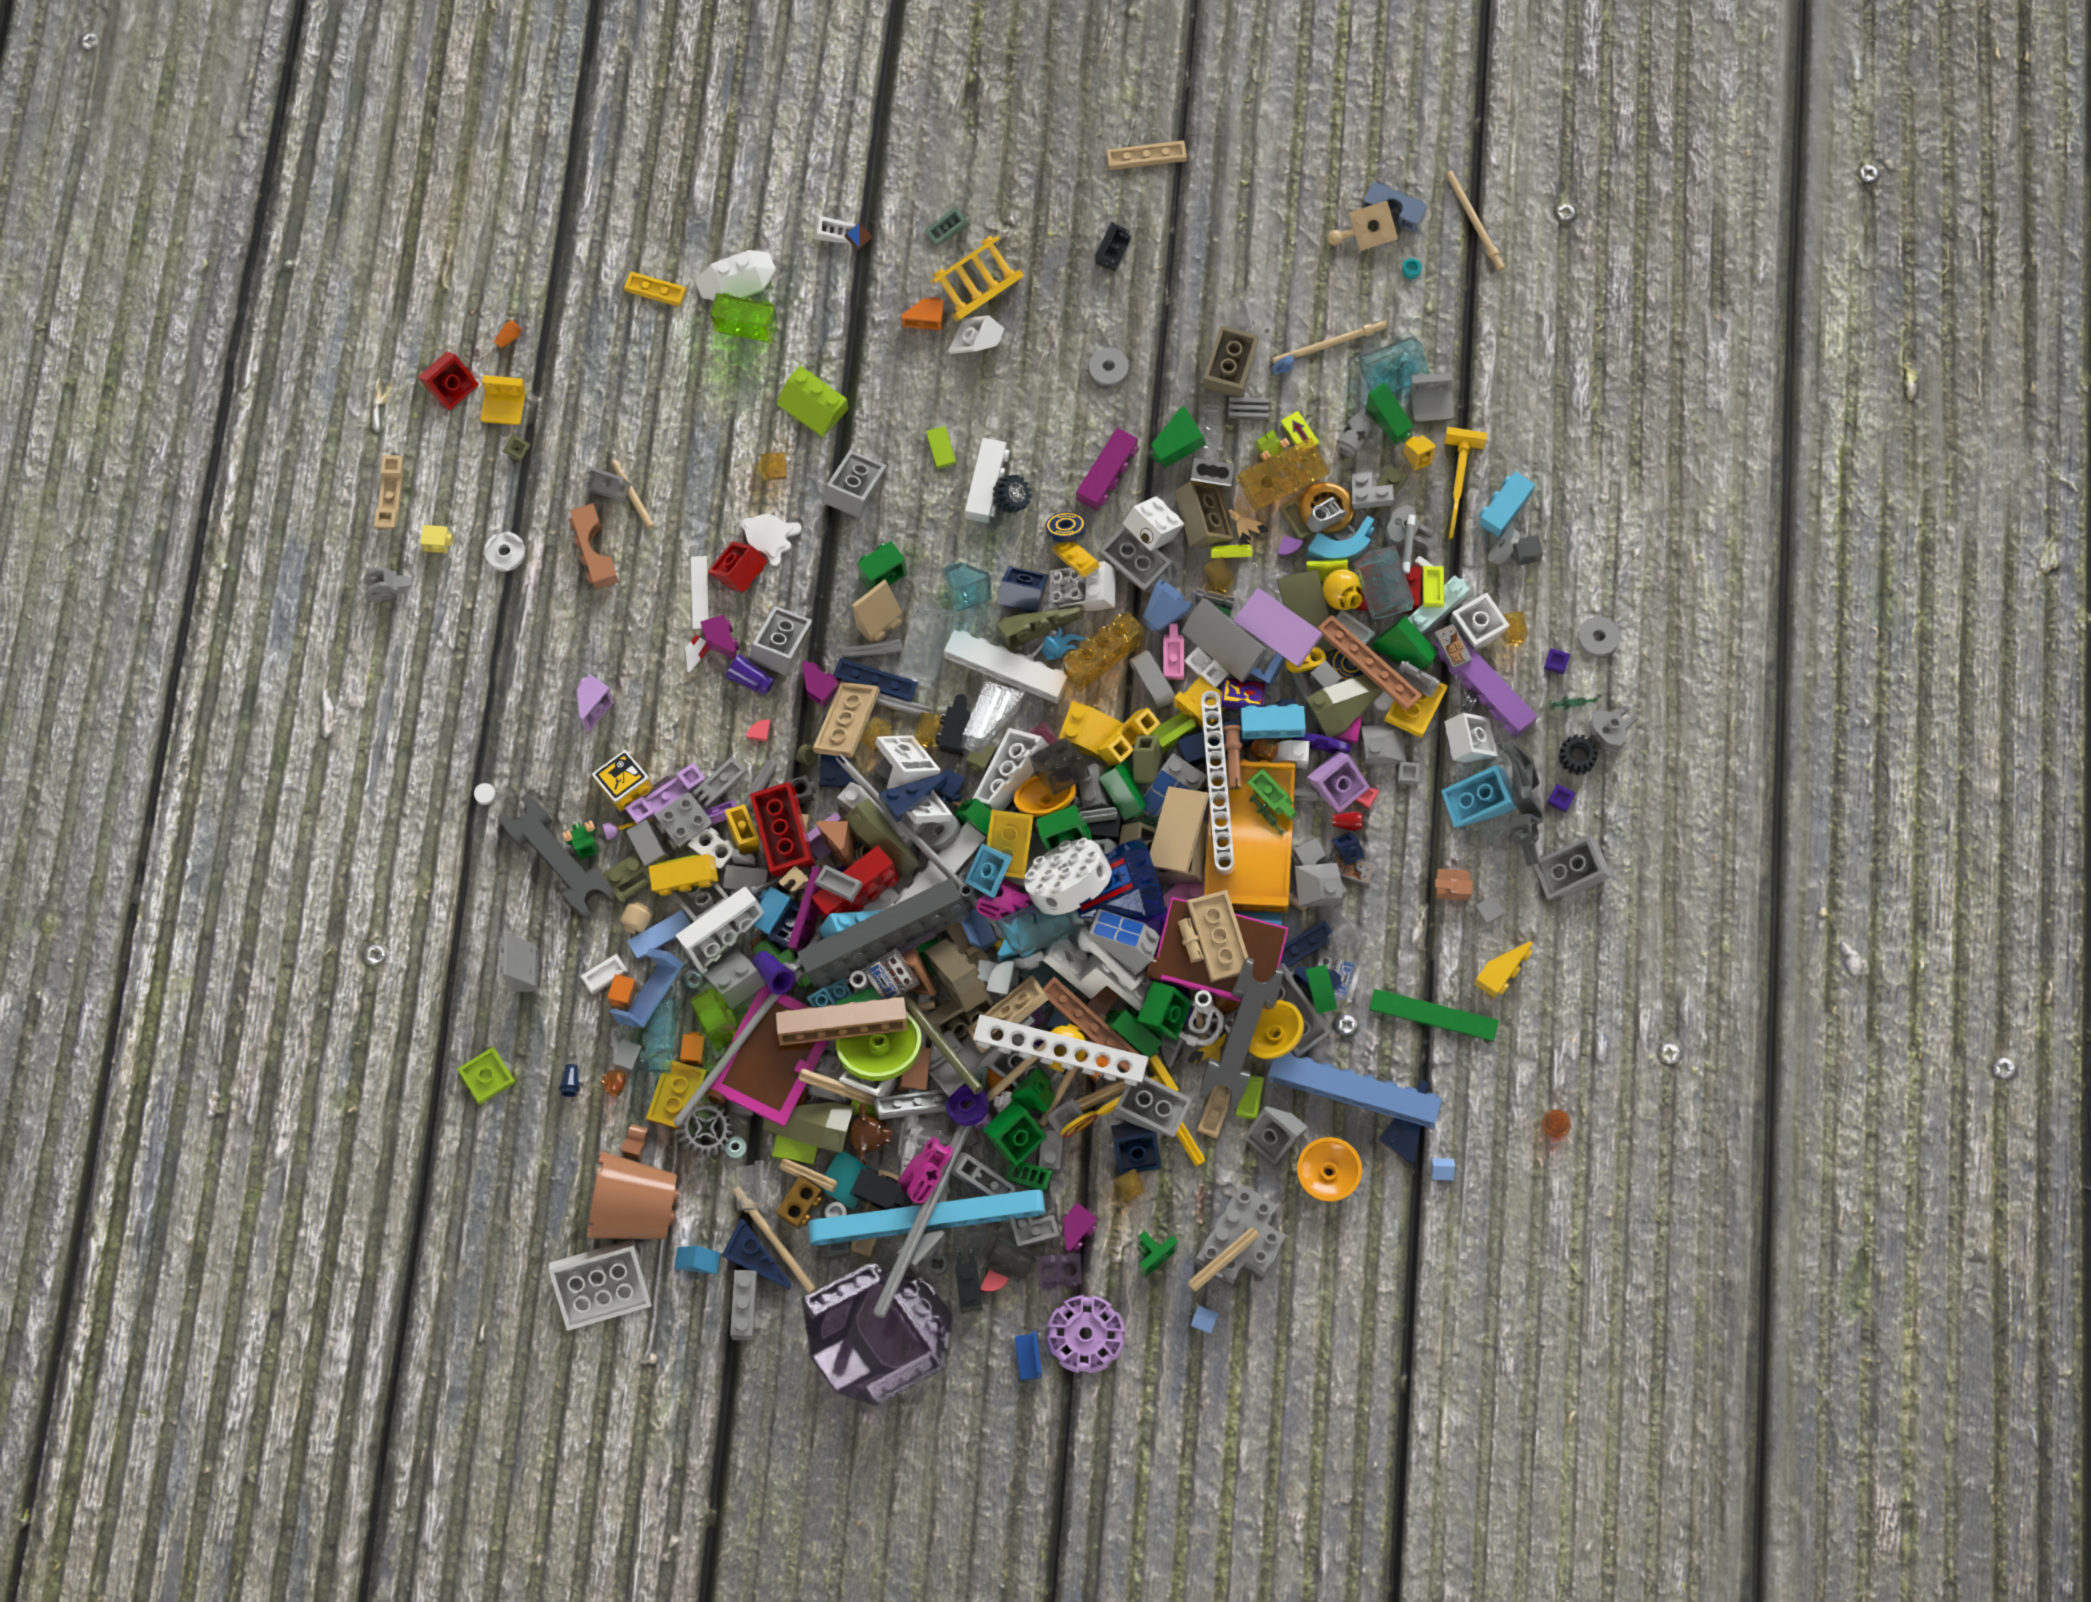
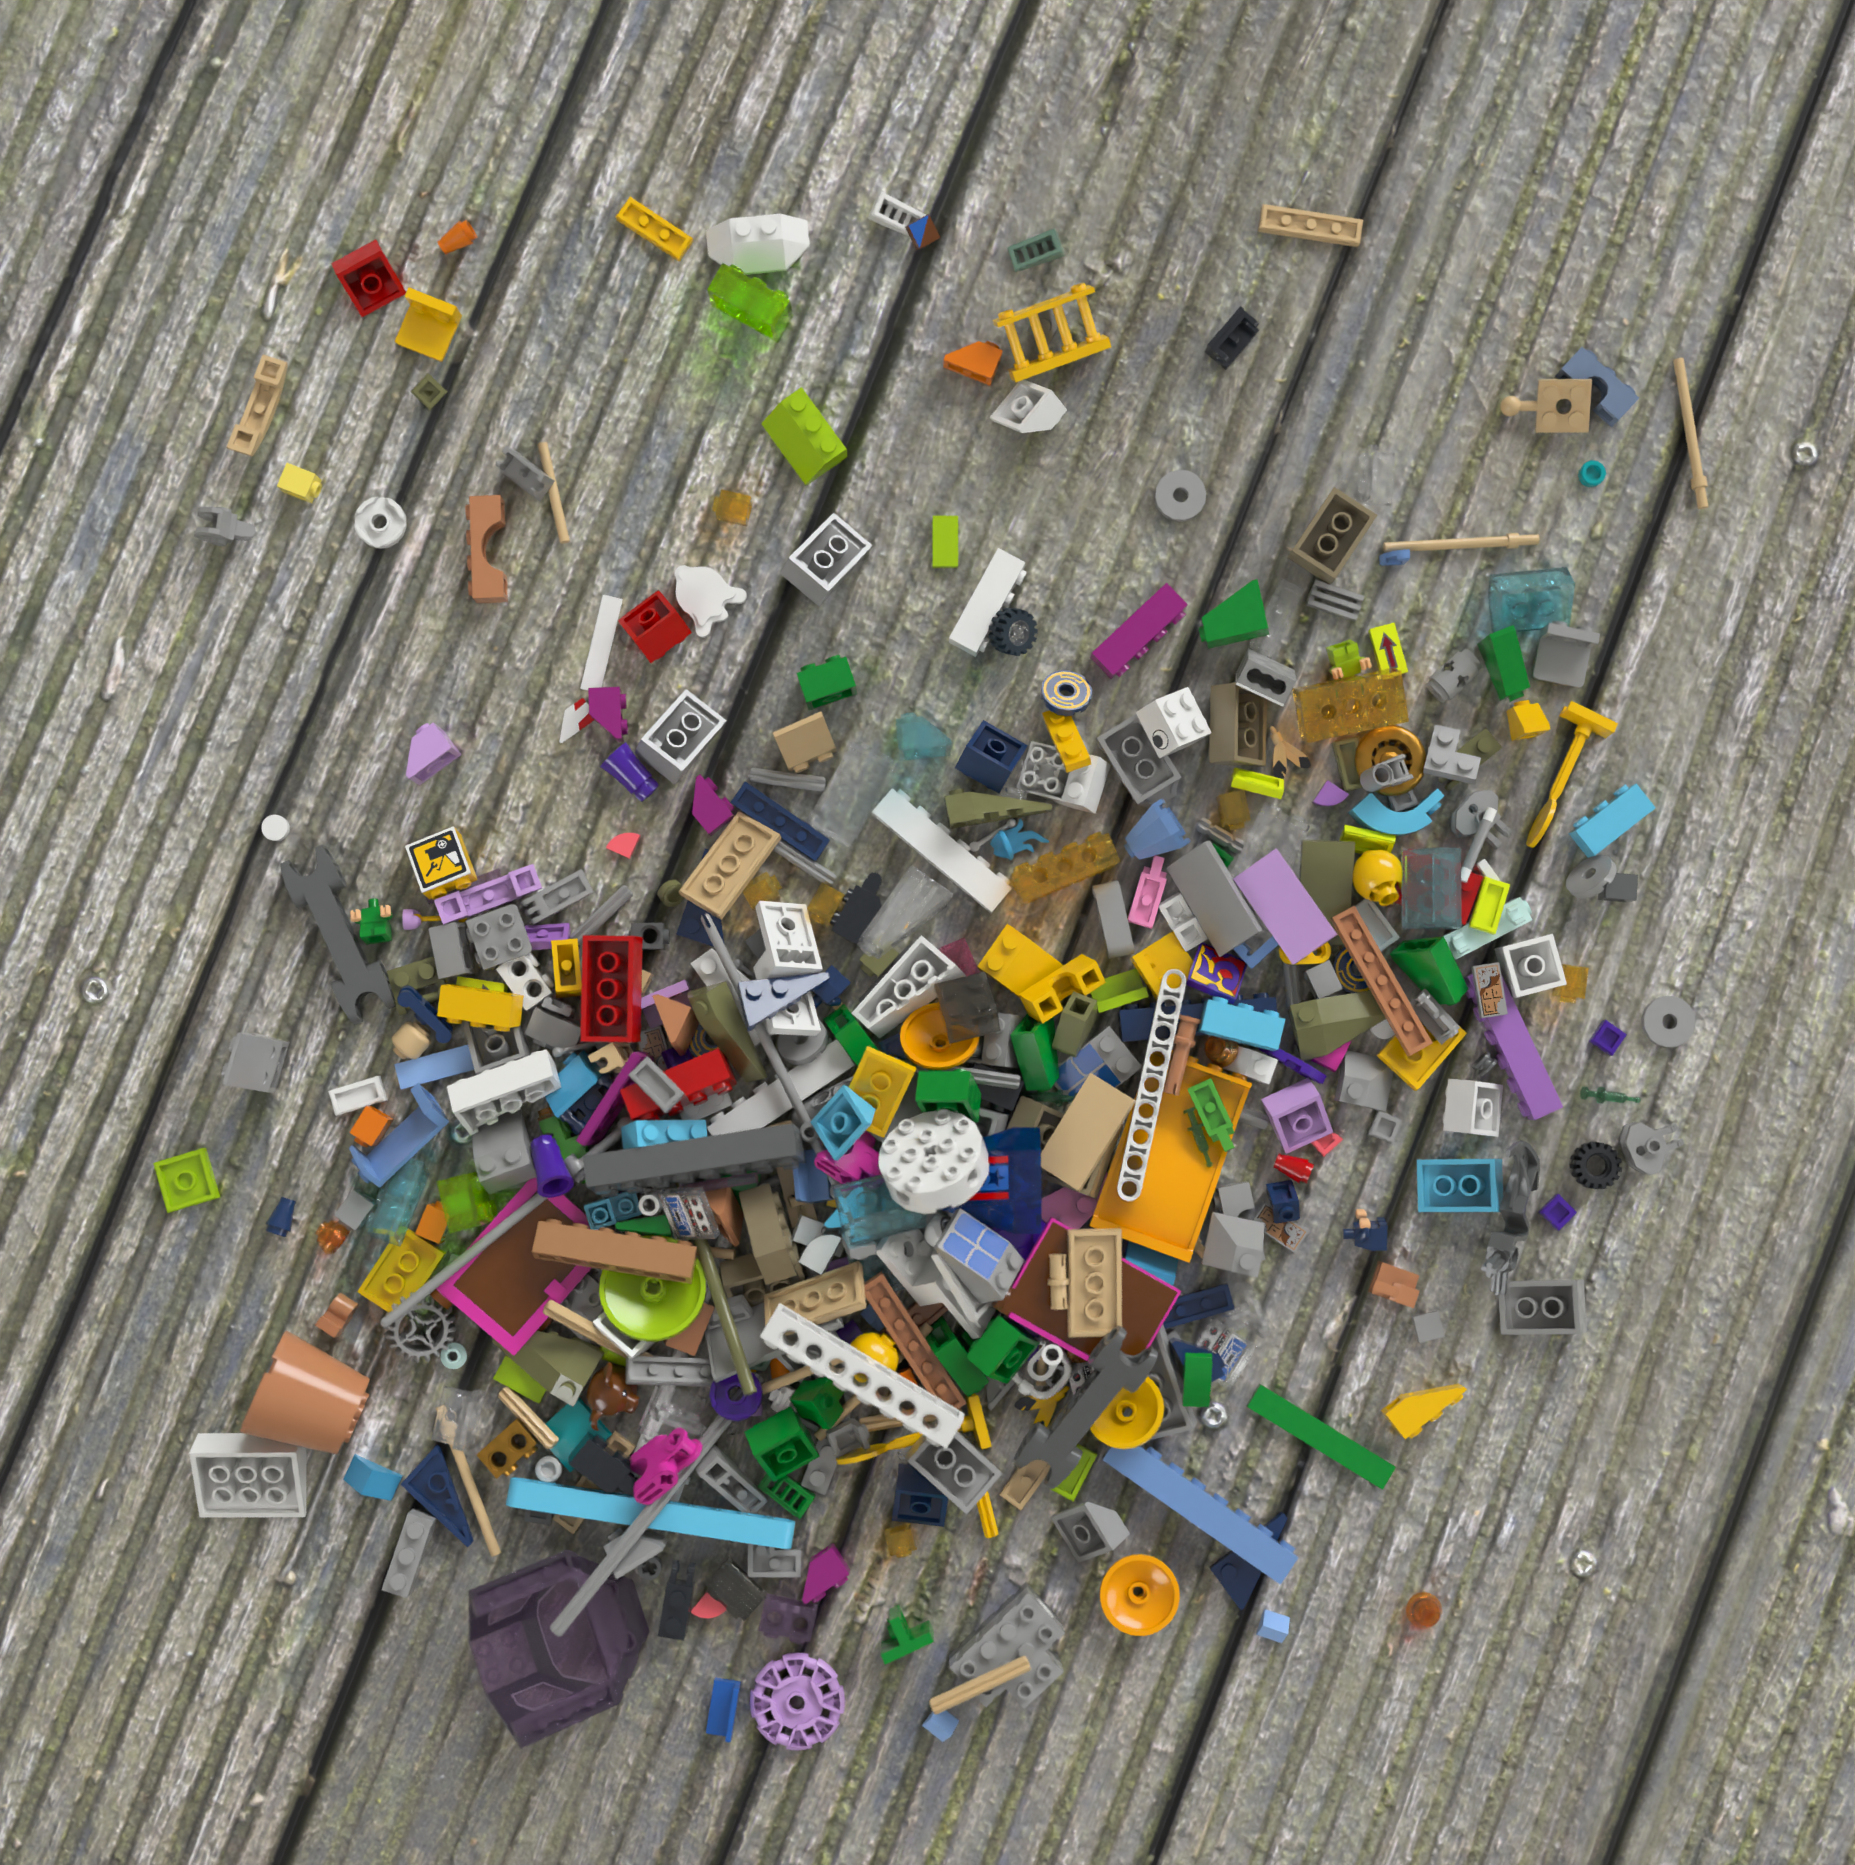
camera: 10 degrees right, 15 degrees up
none -> dark blue plate [397,985,453,1043]
none -> dark blue piece [1343,1209,1387,1251]

